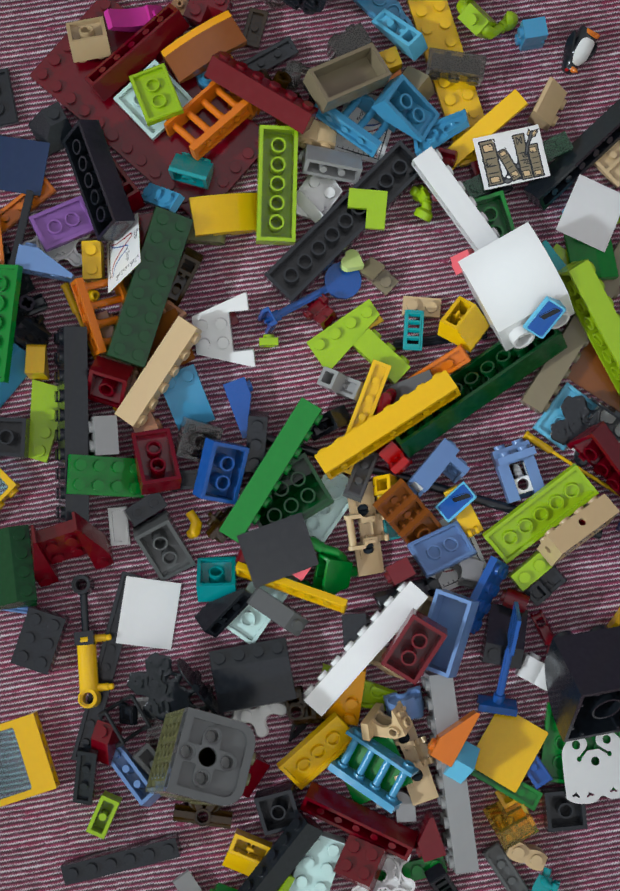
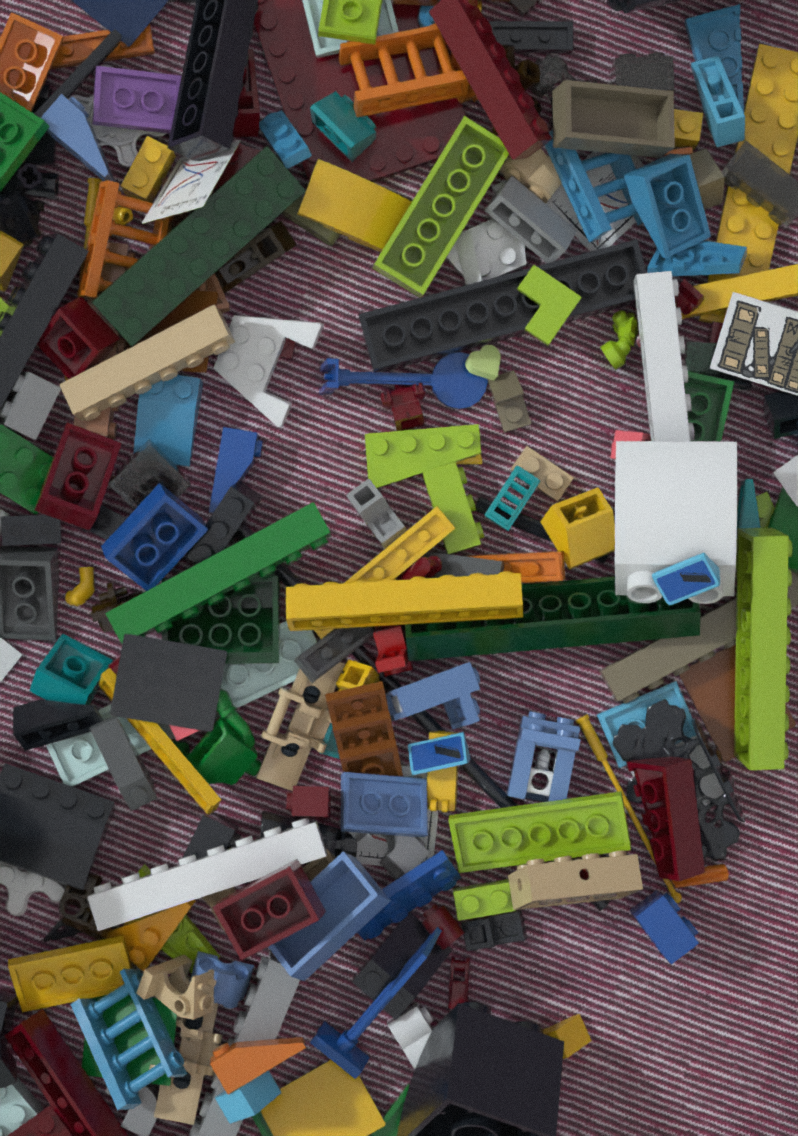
camera: 30 degrees right, 0 degrees up
lime plate [259,334,279,348] -> none
black slope [311,405,351,441] -> none

